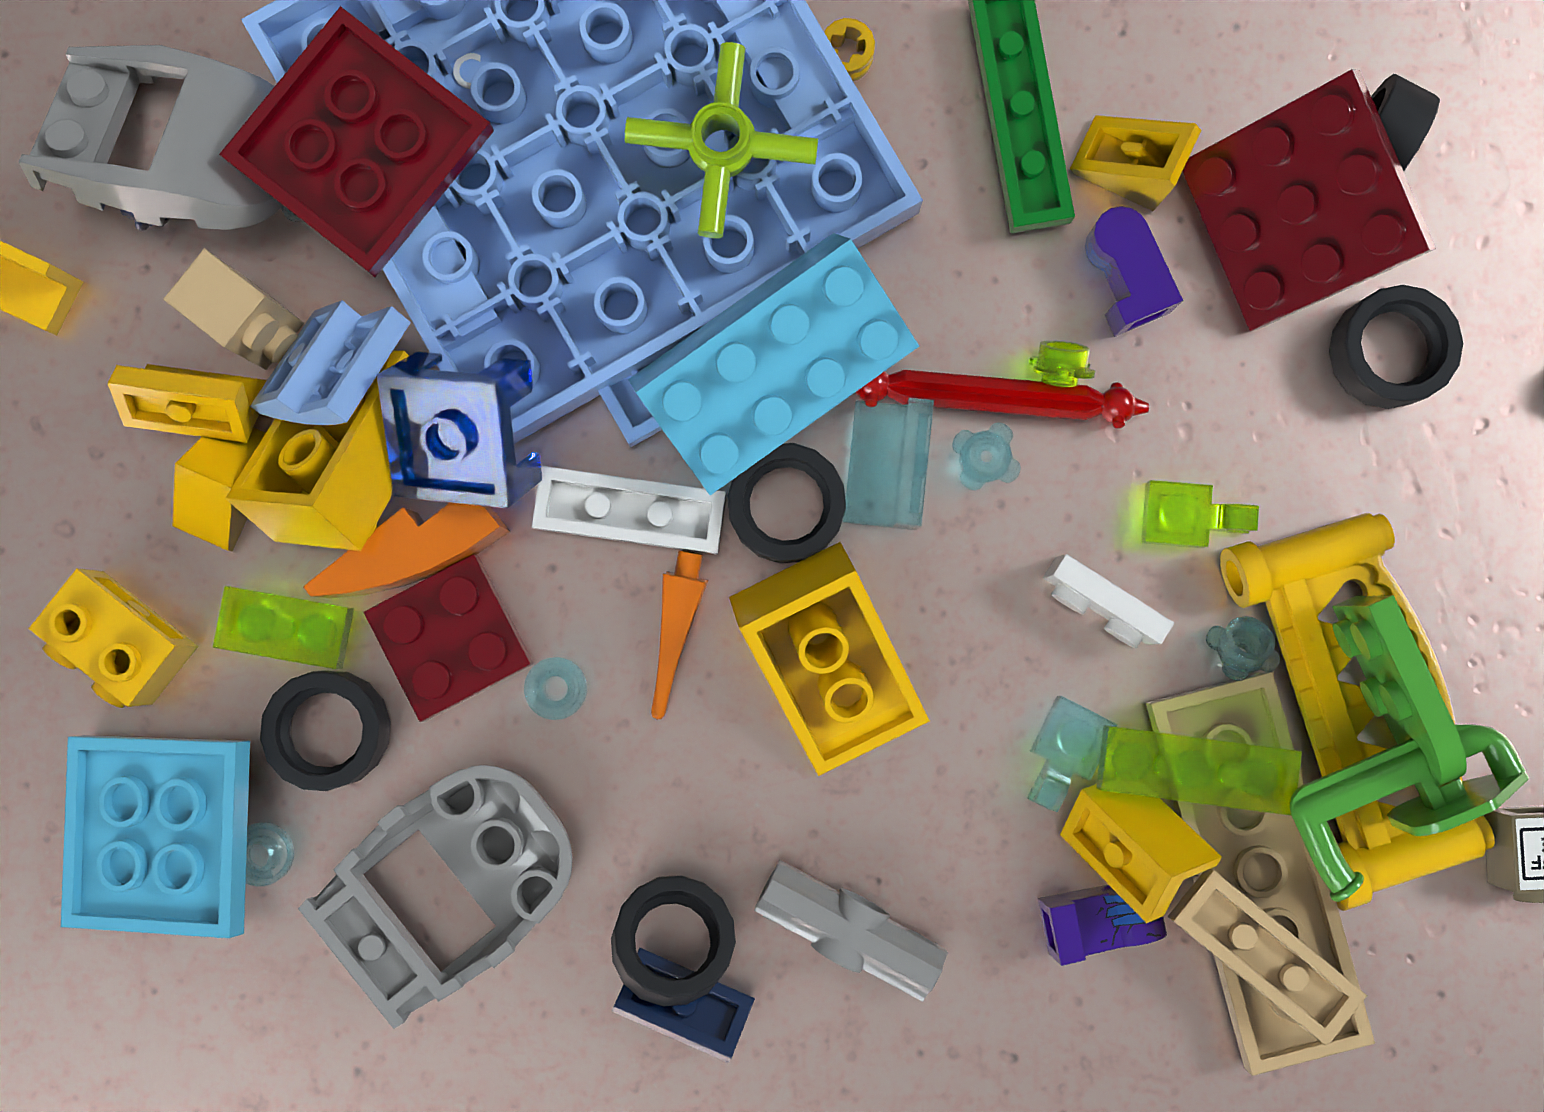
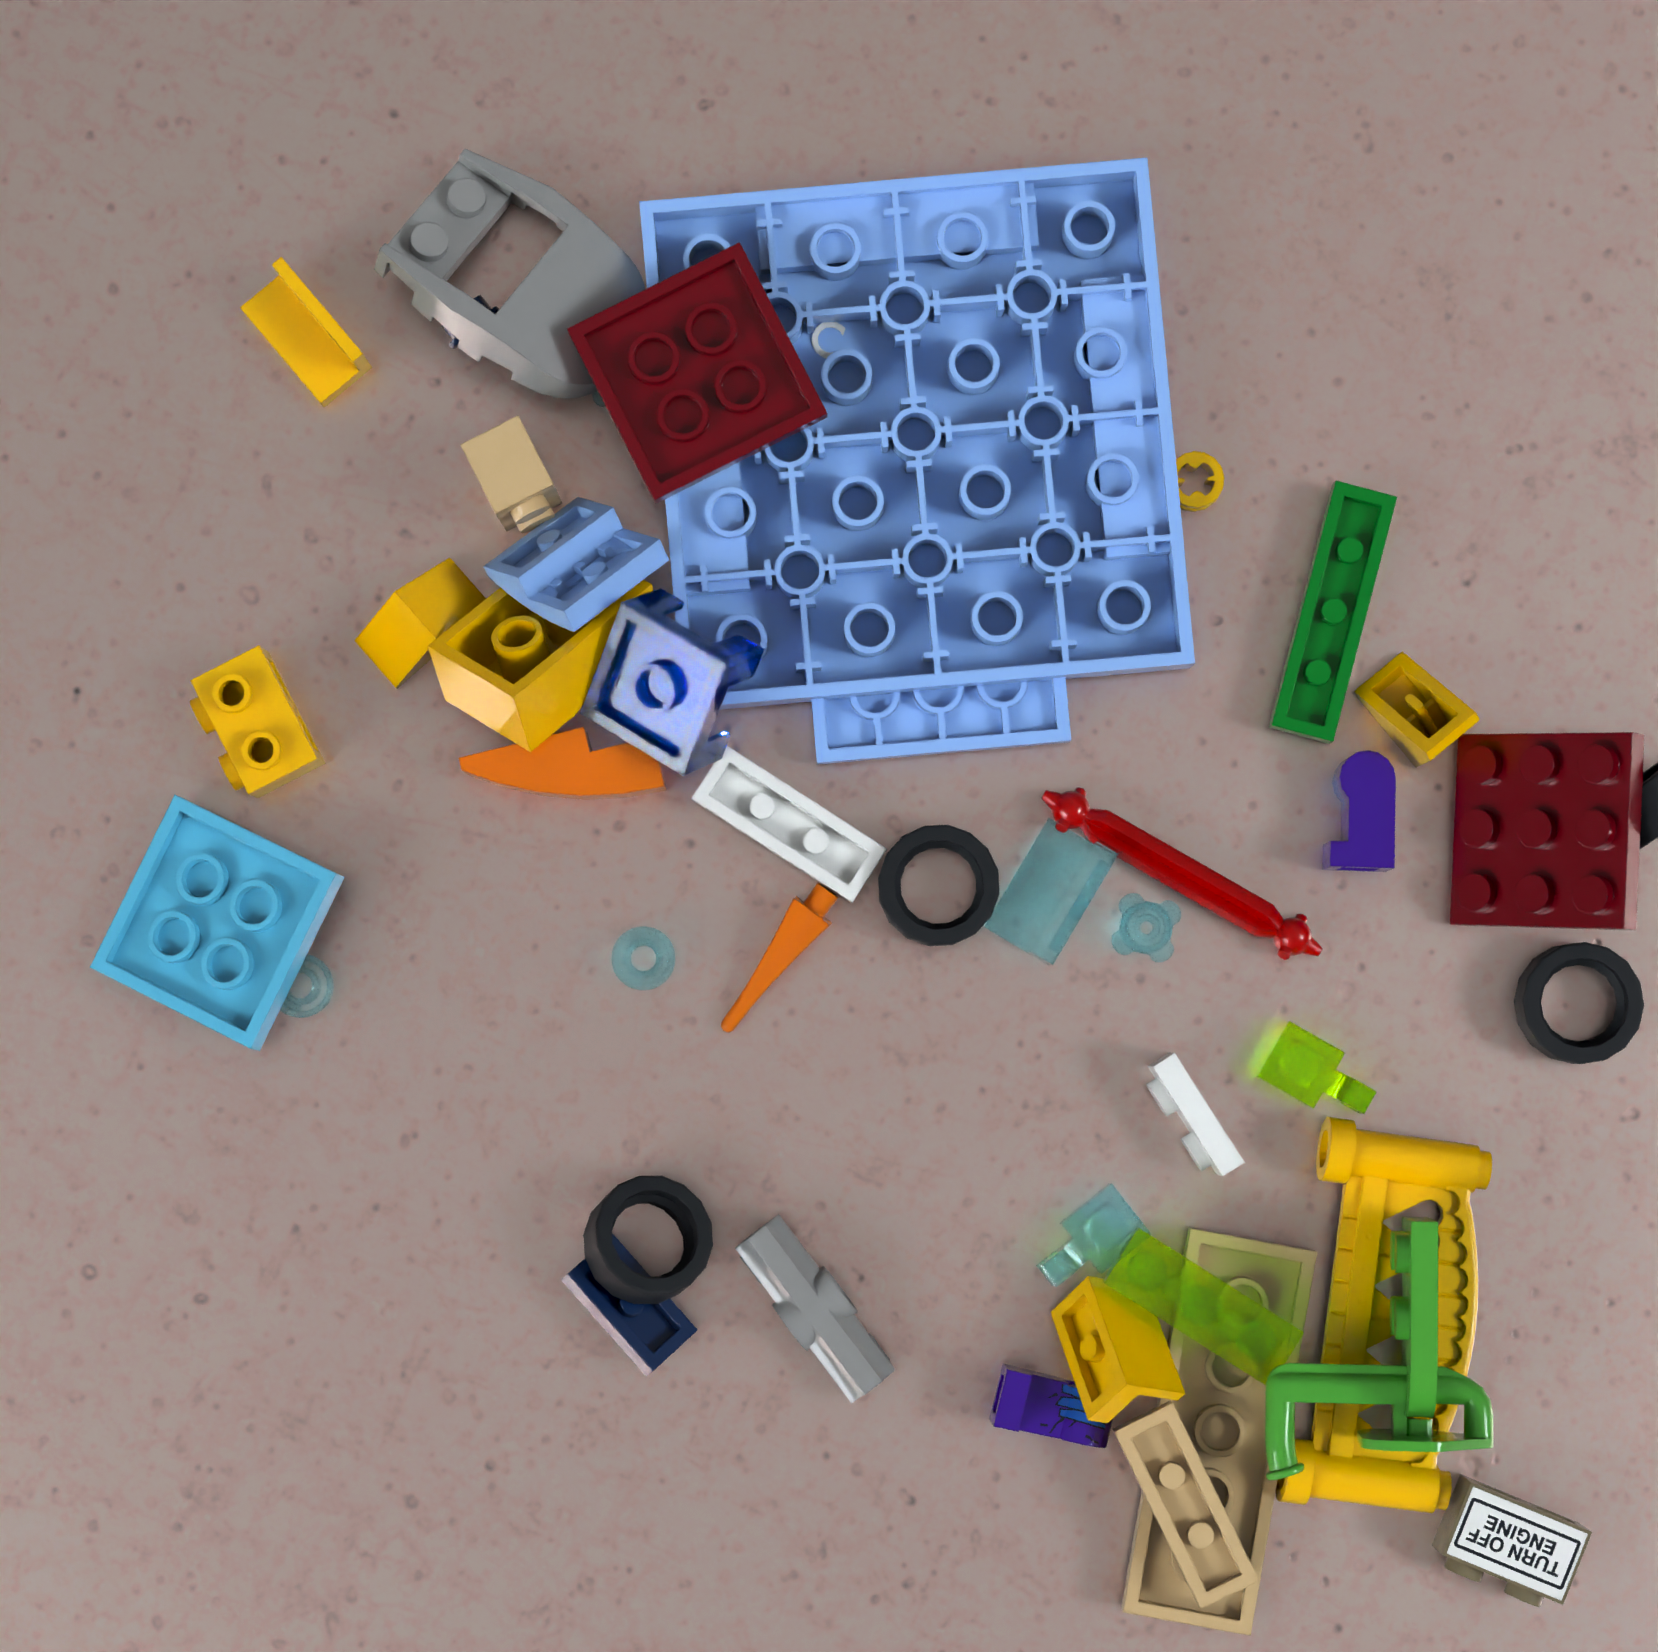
camera: 20 degrees right, 0 degrees up
yellow panel [107,364,267,443] -> none
clear neon green plate [213,586,354,669] -> none
black tyre [260,671,391,791] -> none
light grey slope [298,765,572,1029] -> none
dark red plate [363,554,534,722] -> none
lime bar [625,42,819,238] -> none
medium azure brick [628,233,919,495] -> none
yellow slope [729,541,930,776] -> none
clear neon green plate [1029,341,1095,387] -> none
clear light blue plate [1206,616,1280,681] -> none

